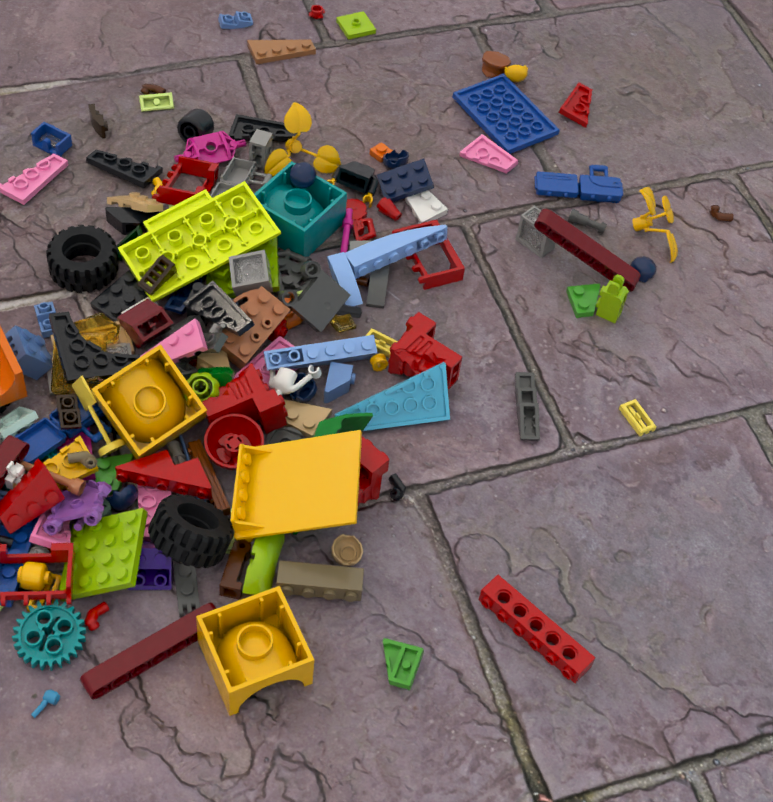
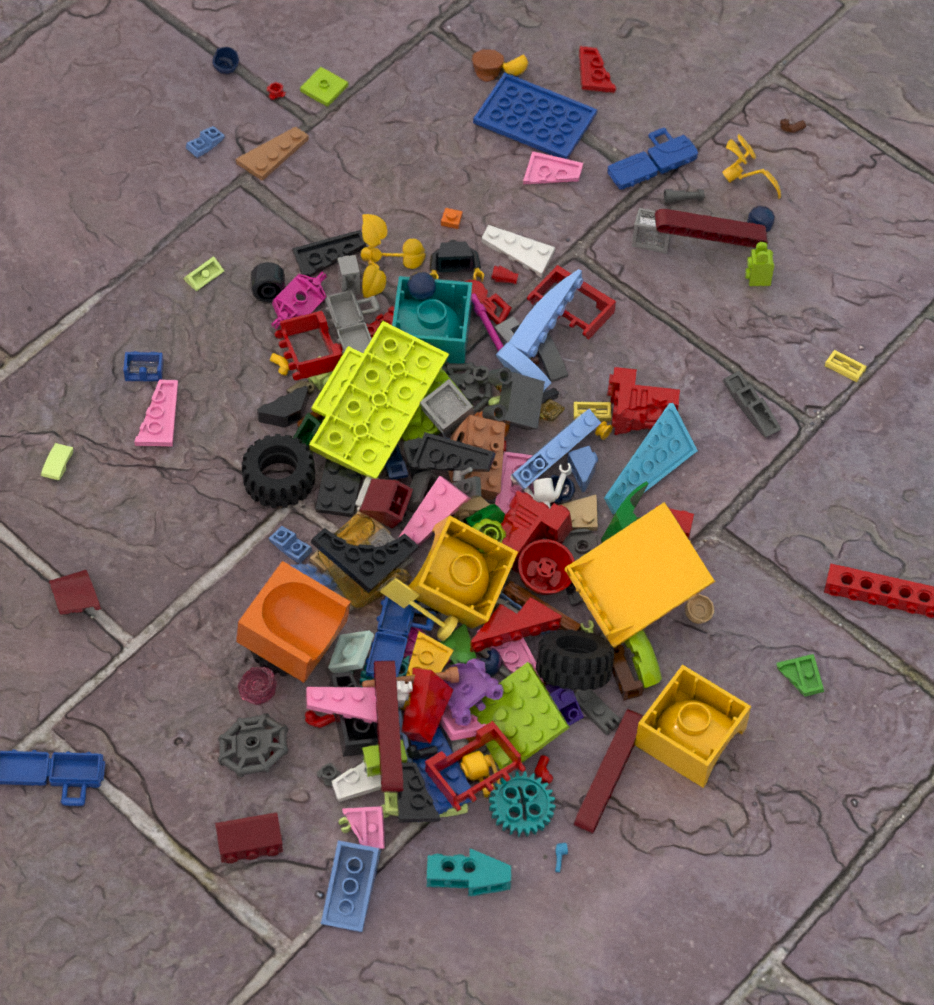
camera: 25 degrees left, 5 degrees up
dark brown slope [56,394,82,430] -> none
dark tan arm [67,451,97,469] -> none
black wing [86,149,163,188] -> none
dark brown slope [88,104,108,138] -> none
tan wing [107,192,163,213] -> none
dark brown slope [137,255,177,296] -> none
reddish brown arm [141,83,166,95] -> none
dark tan brick [276,560,364,602] -> none
dark blue plate [377,158,434,202] -> none
dark blue hair [383,150,409,170] -> none
black arm [389,473,406,501] -> none
bright green wing [566,283,600,318] -> none

